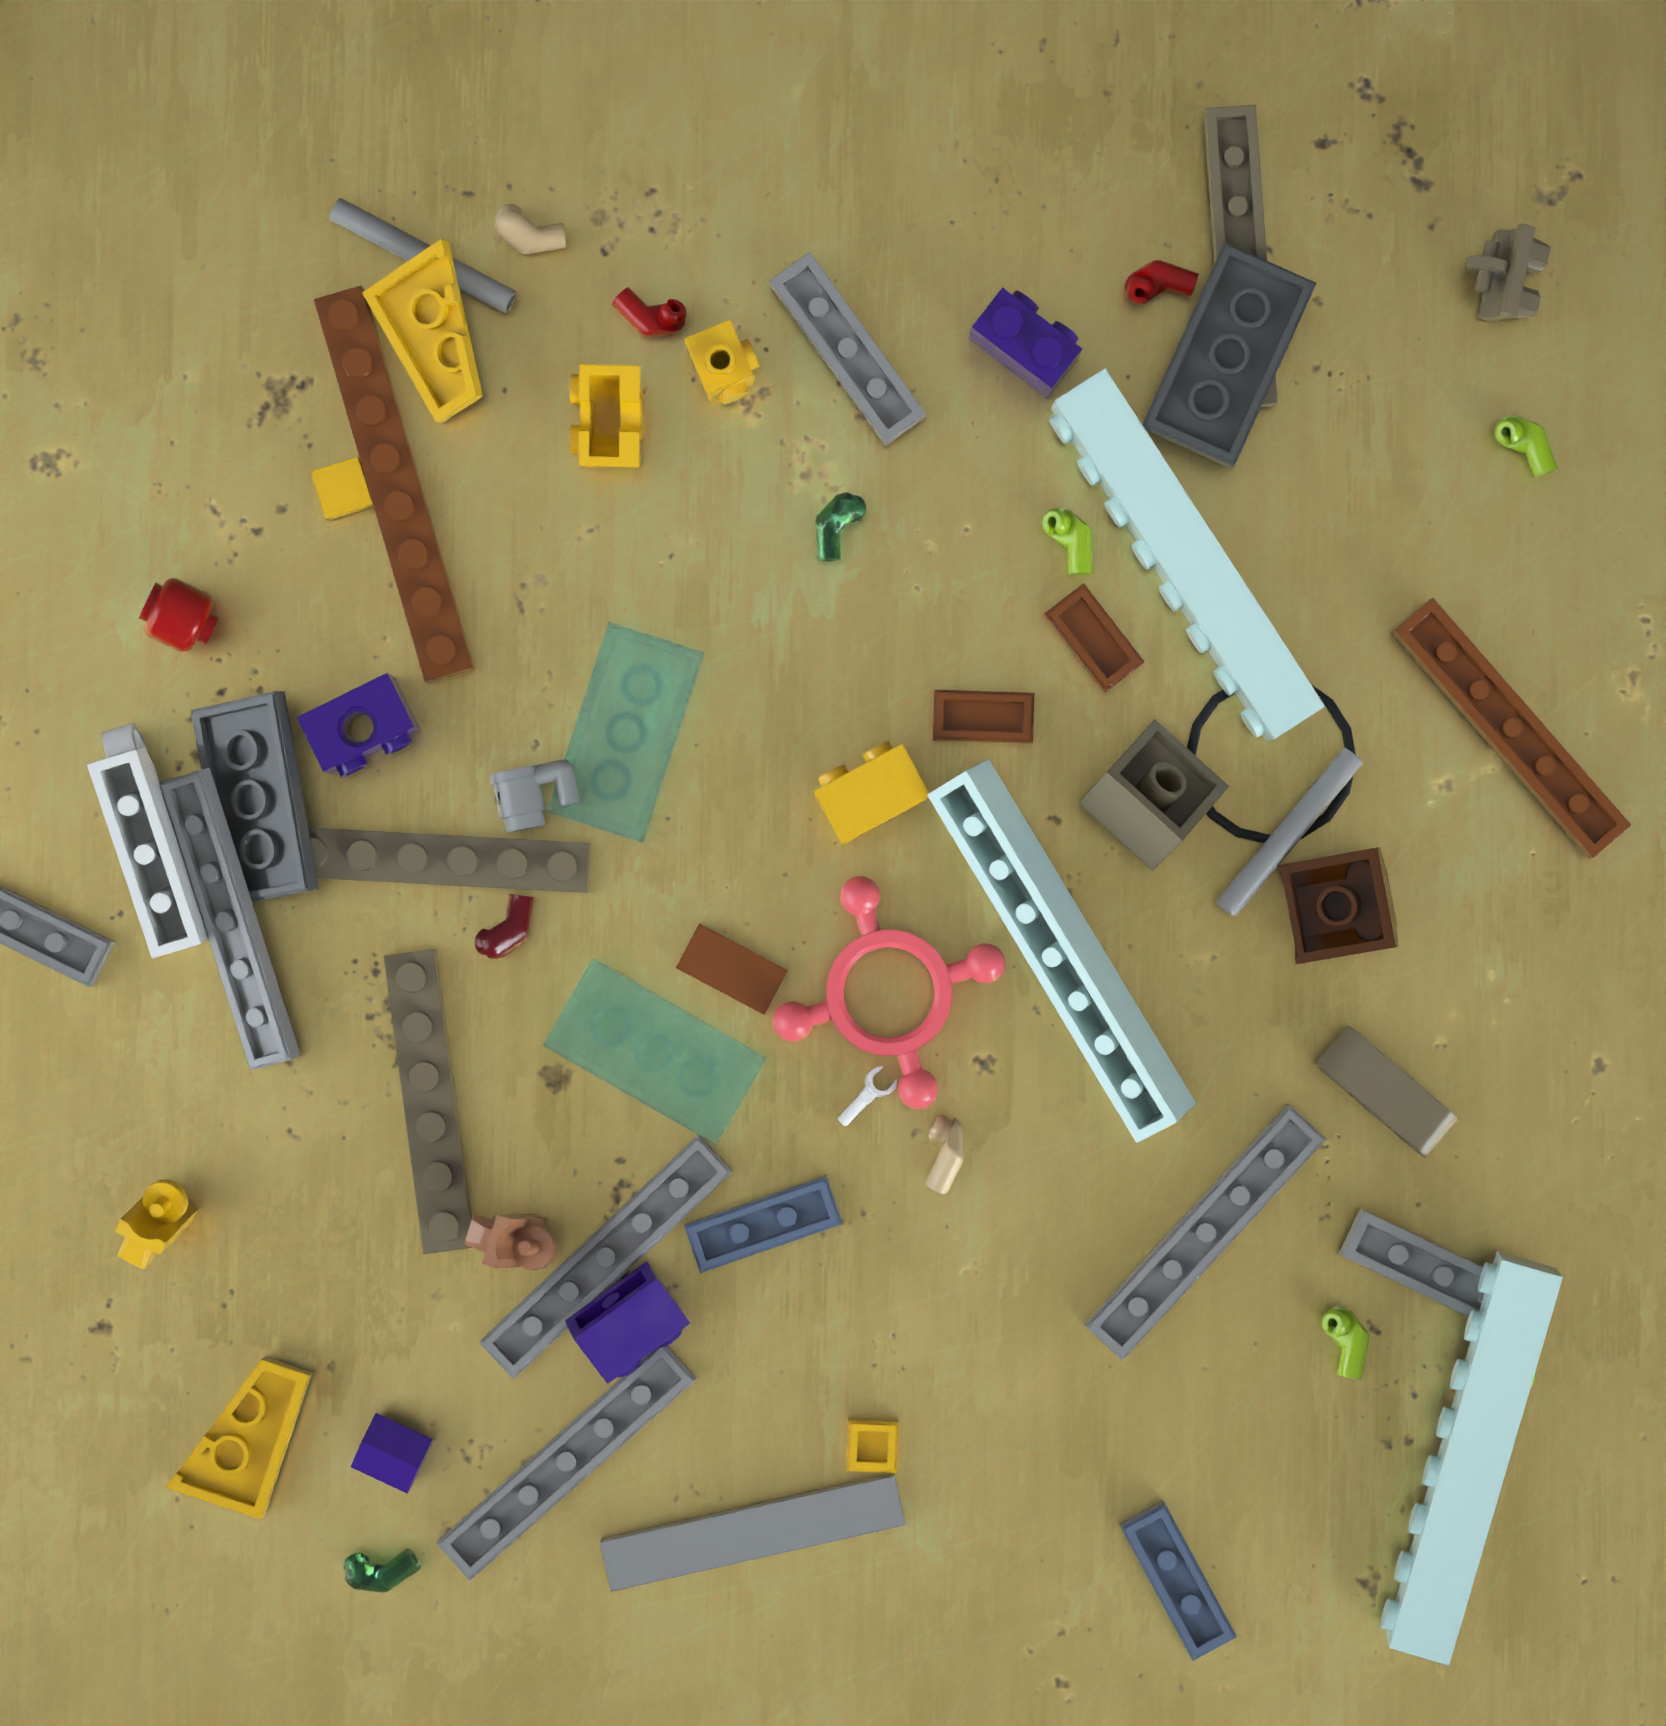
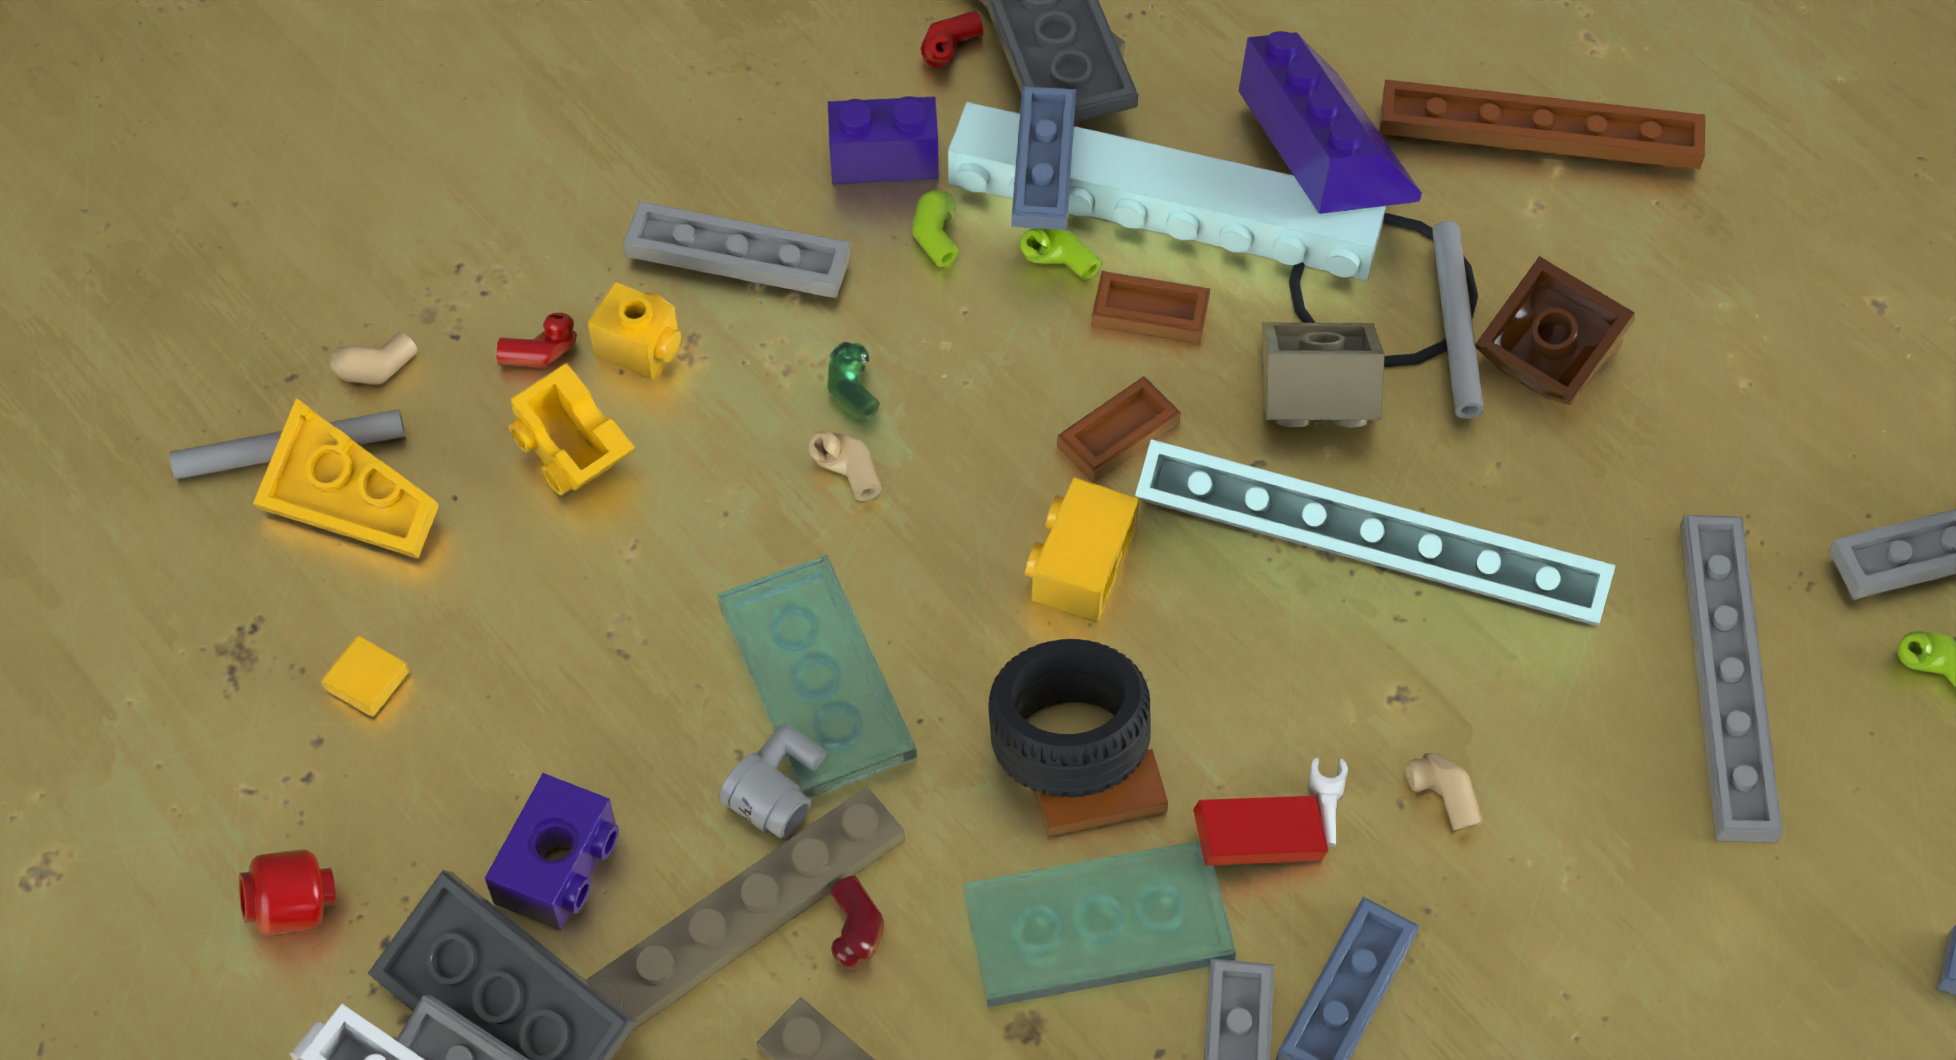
camera: 45 degrees left, 30 degrees down
dark orange plate [314,285,475,683] -> none
coral piece [773,876,1005,1109] -> none
dark tan beam [1315,1025,1459,1158] -> none
none -> tan arm [808,431,882,501]
none -> lime arm [911,189,959,267]
none -> black tyre [988,639,1151,798]
none -> sand blue tile [1011,86,1076,230]
none -> red tile [1193,796,1328,866]
none -> dark purple slope [1238,31,1422,214]

